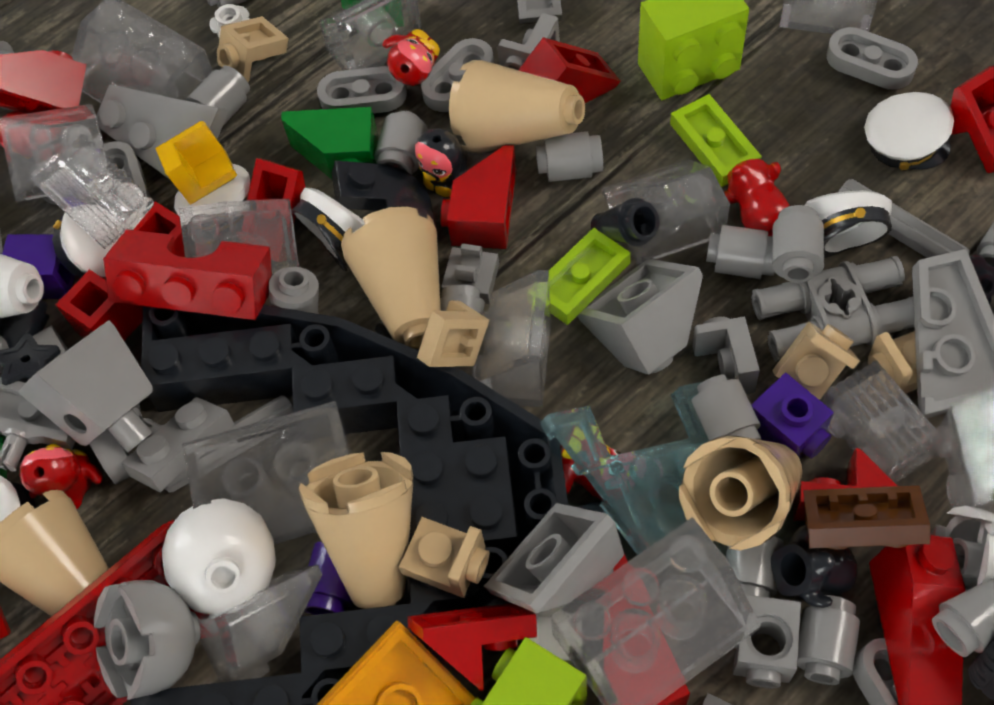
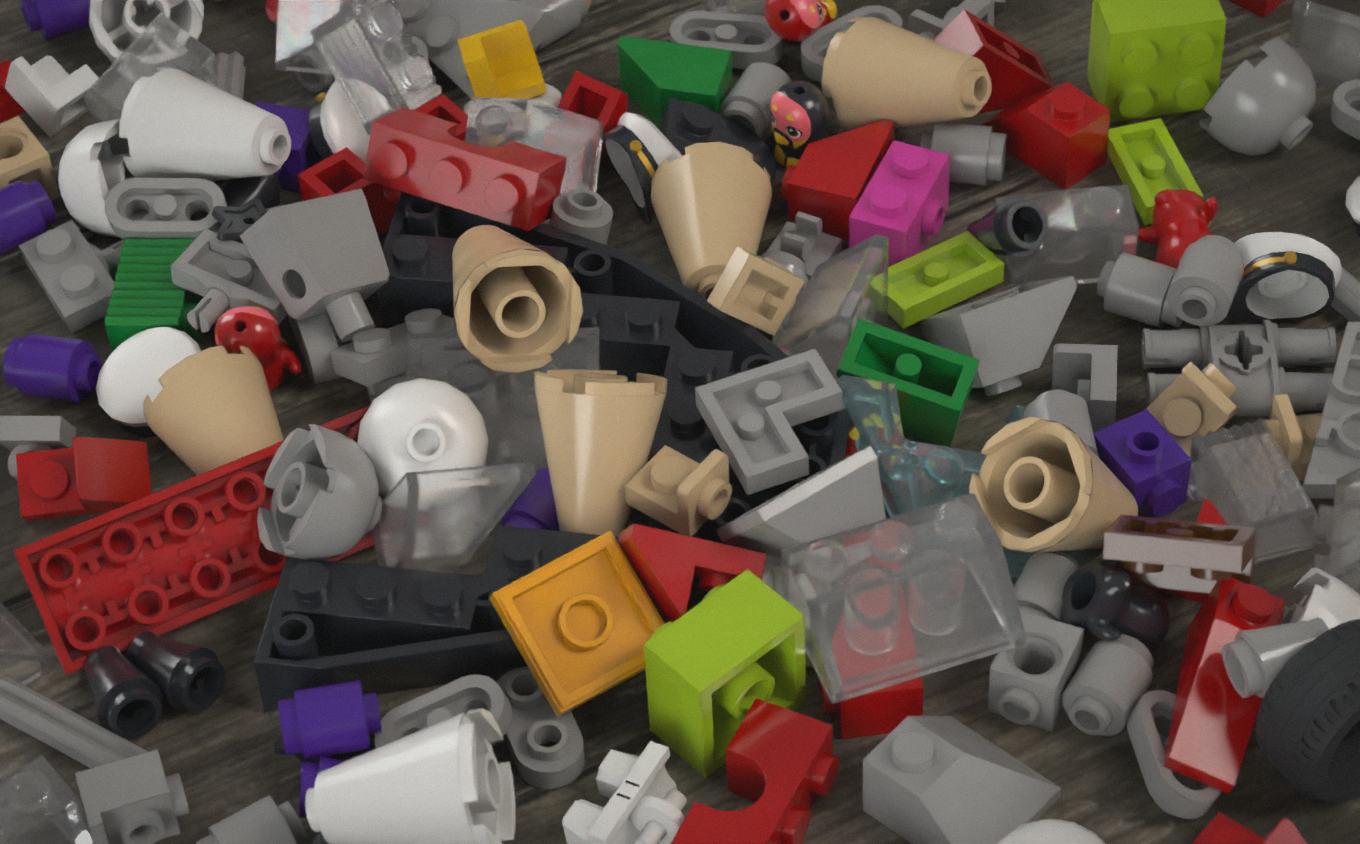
camera: 10 degrees right, 15 degrees down
none -> tan cone [452,225,583,373]
none -> light grey plate [695,348,842,495]
none -> green slope [836,318,980,450]
none -> dark pink brick [849,140,950,275]
none -> red slope [982,82,1110,190]
none -> light grey cylinder [1199,37,1317,156]

